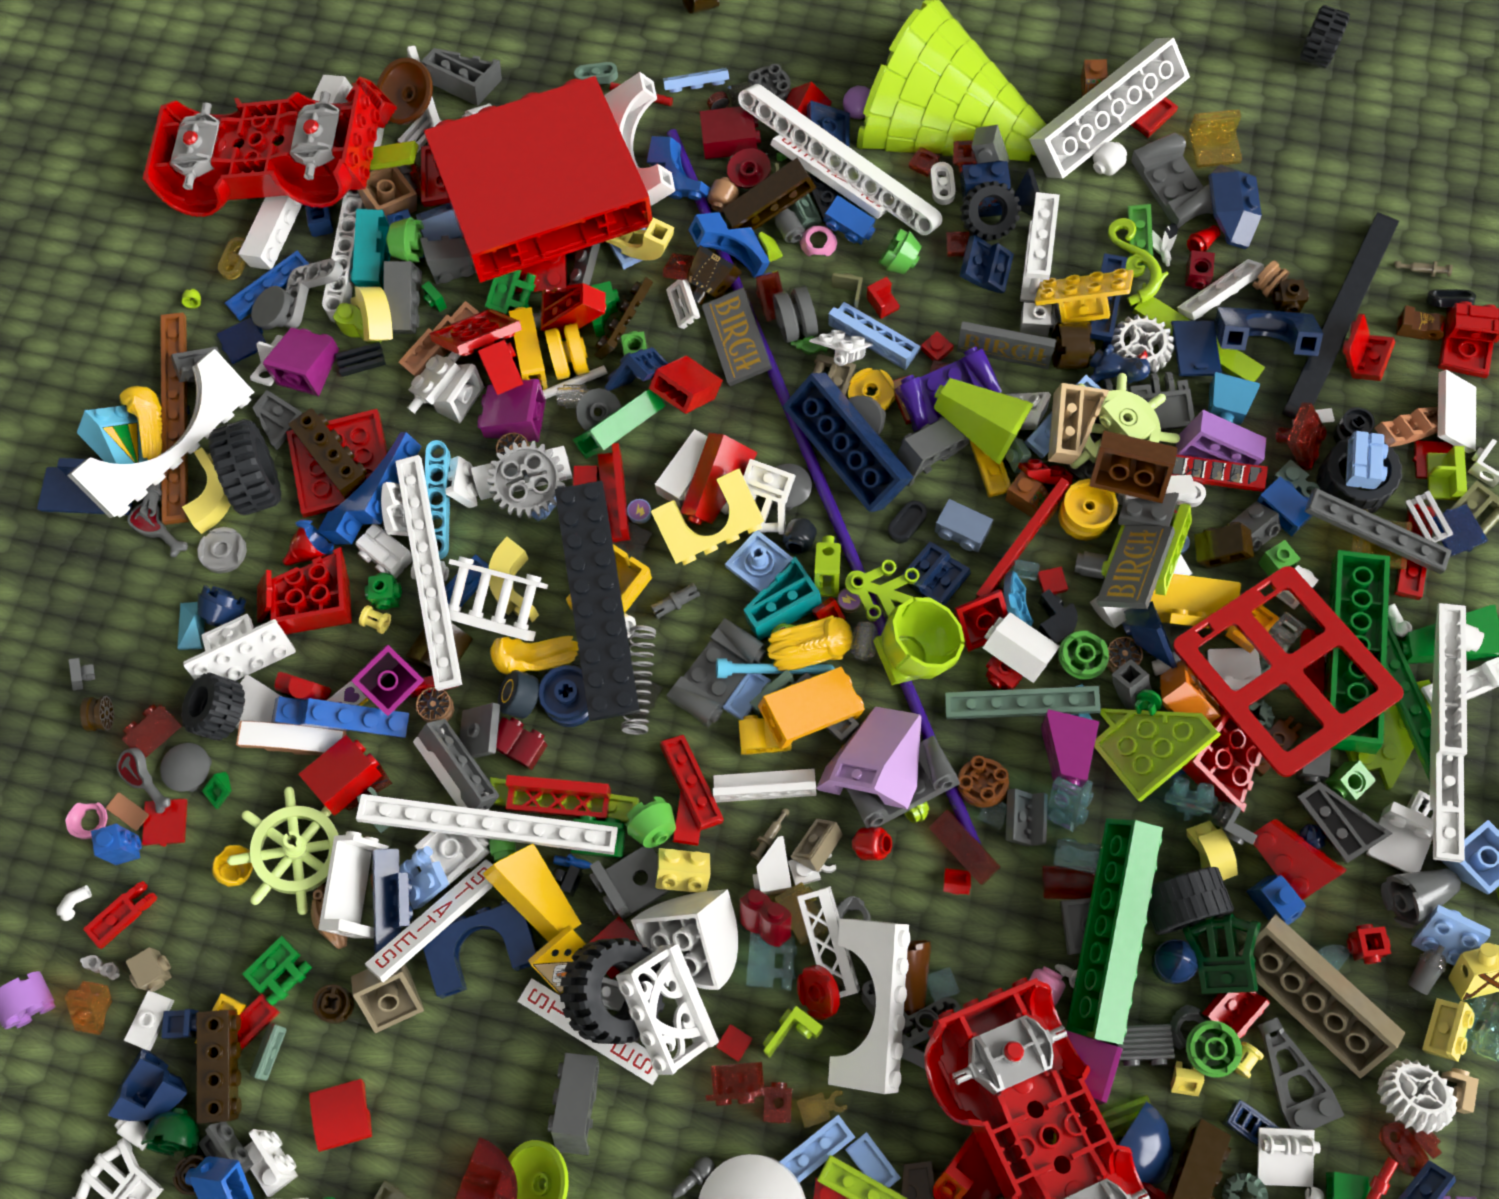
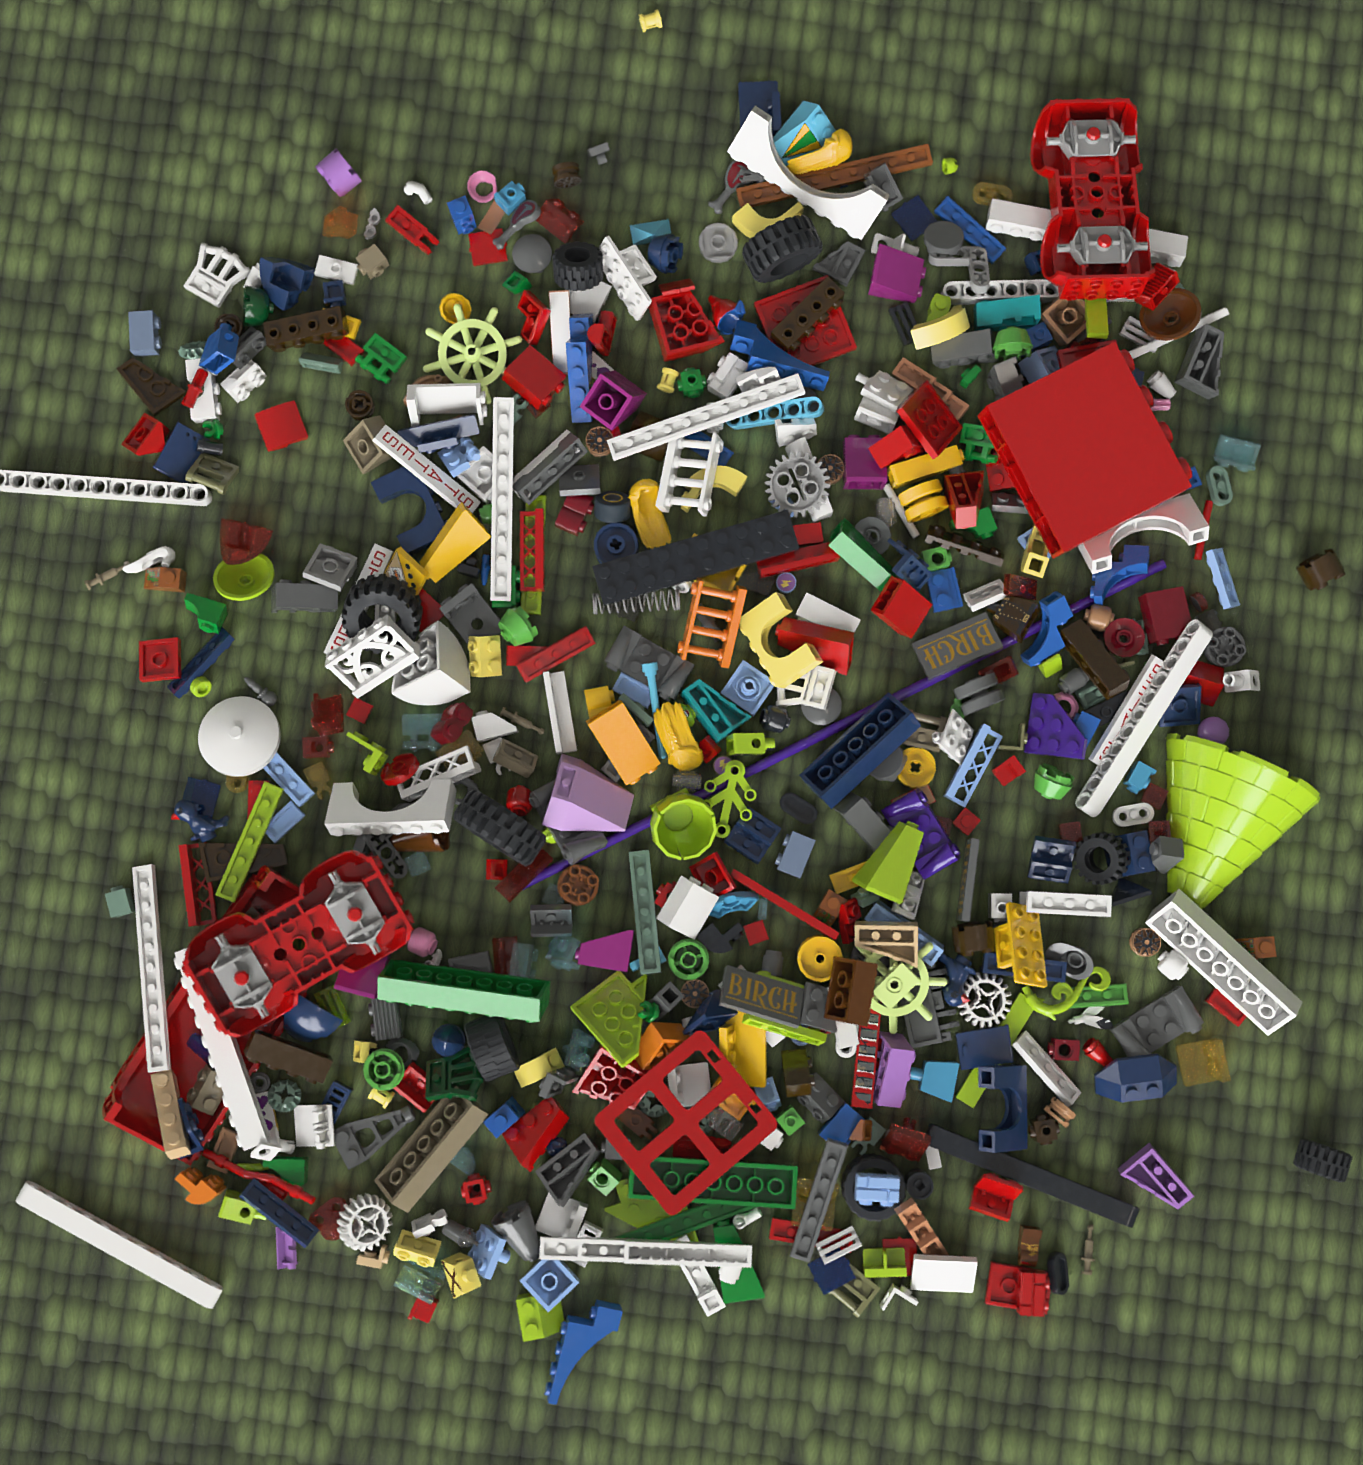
camera: 75 degrees right, 15 degrees up
none -> light grey plate [303,543,357,592]
none -> white plate [411,1209,448,1239]
none -> black tyre [453,789,546,866]
none -> dark azure brick [494,181,526,216]
none -> red brick [517,290,551,345]
none -> orange fence [677,577,747,669]
none -> light blue bracket [754,1077,782,1112]
none -> dark orange slope [849,1120,872,1141]
none -> blue plate [927,567,963,613]
none -> dark purple plate [1024,693,1088,760]
none -> dark grey piece [1045,942,1094,980]
none -> medium lavender wedge [1118,1143,1194,1209]
none -> dark azure brick [1123,761,1157,794]
none -> medium nougat wheel [1129,928,1161,957]
none -> clear light blue bracket [1213,434,1261,472]
none -> white bracket [1223,670,1260,692]

